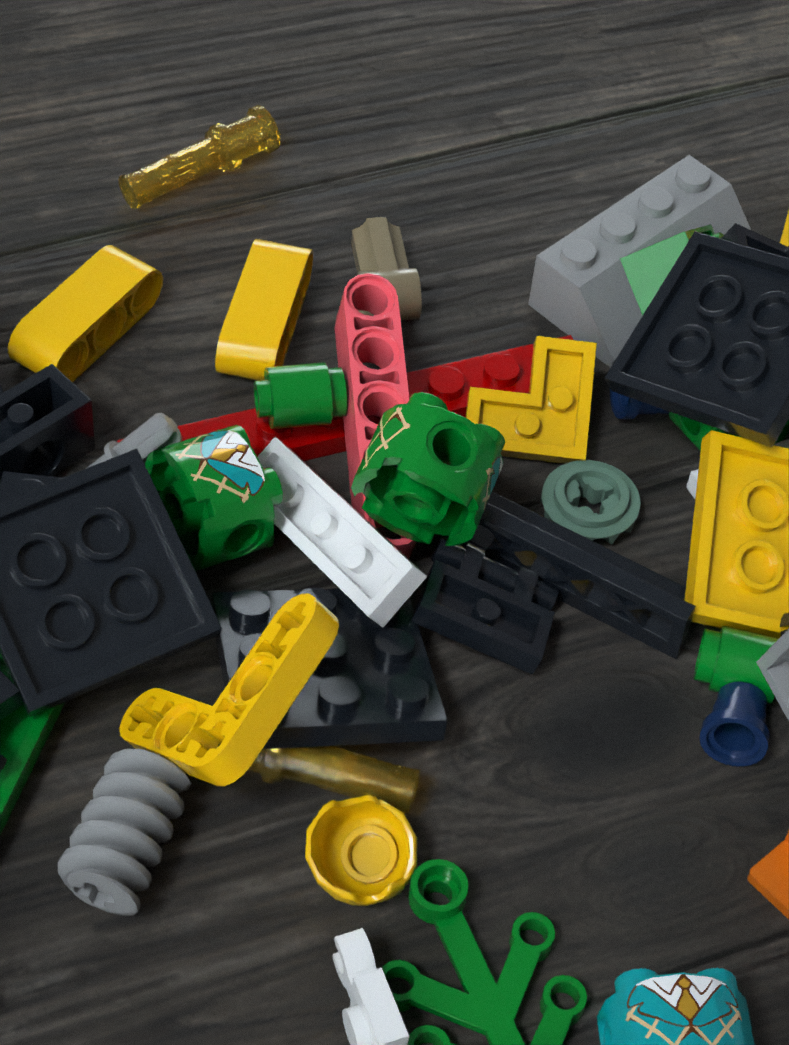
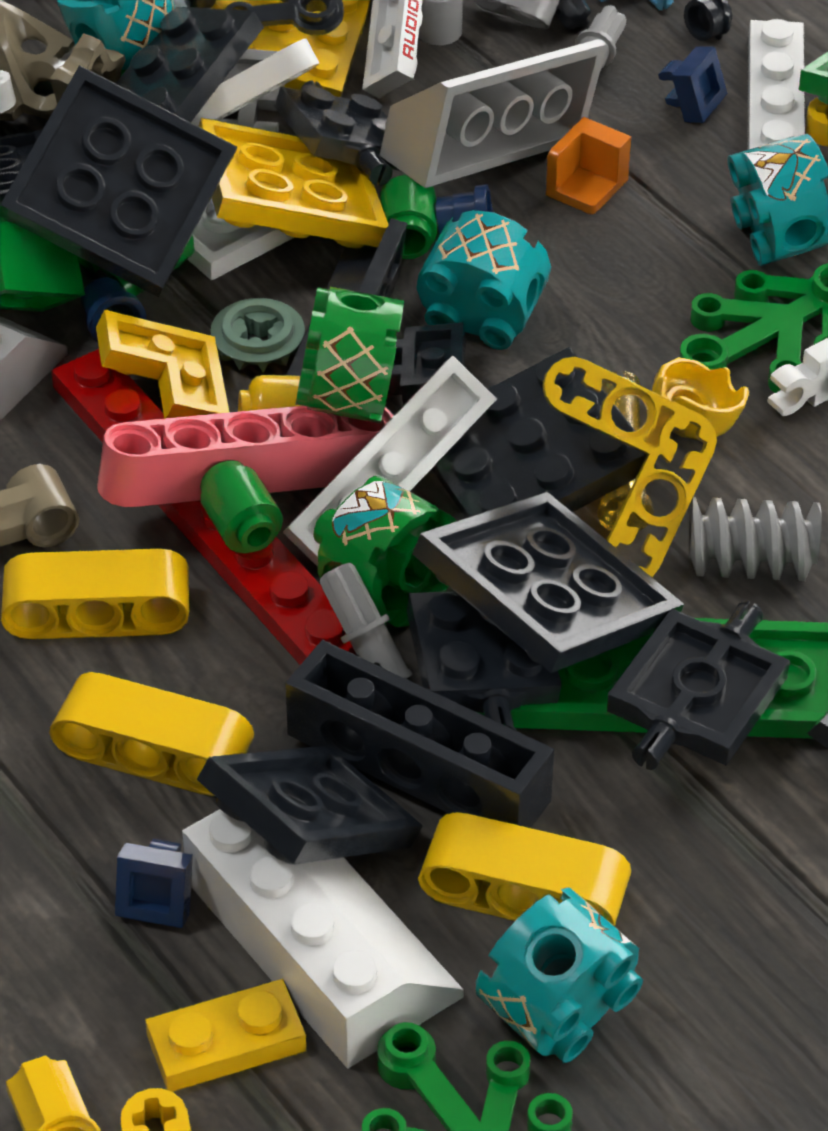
camera: 100 degrees left, 5 degrees down
none -> teal brick [416,210,551,350]

